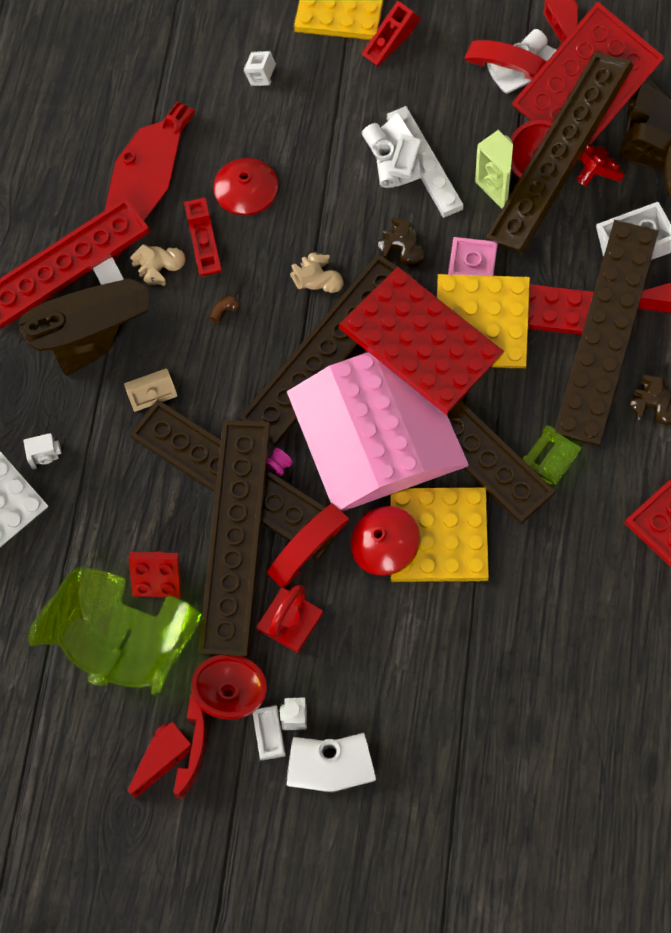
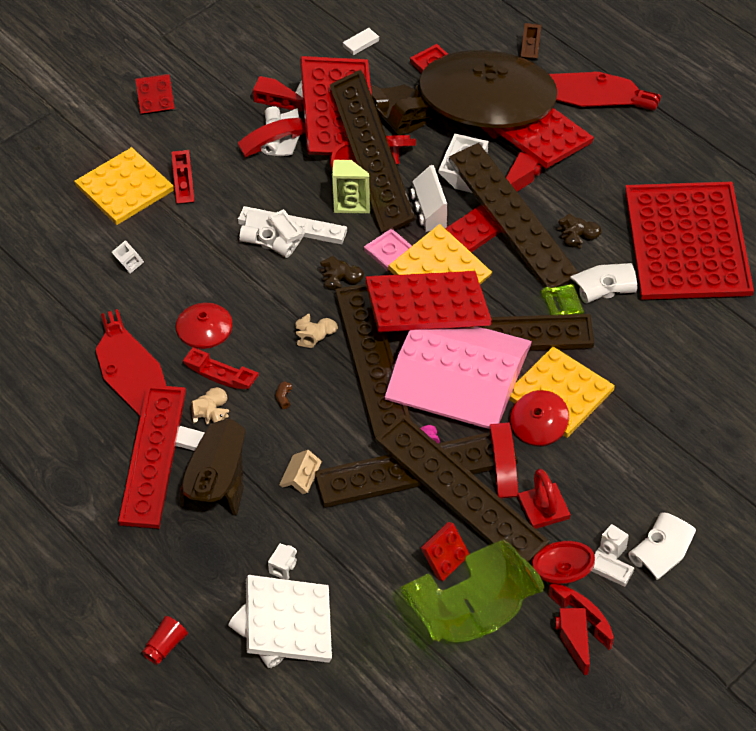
camera: 55 degrees left, 15 degrees down
none -> white slope [410,165,447,232]
none -> white panel [570,263,637,304]

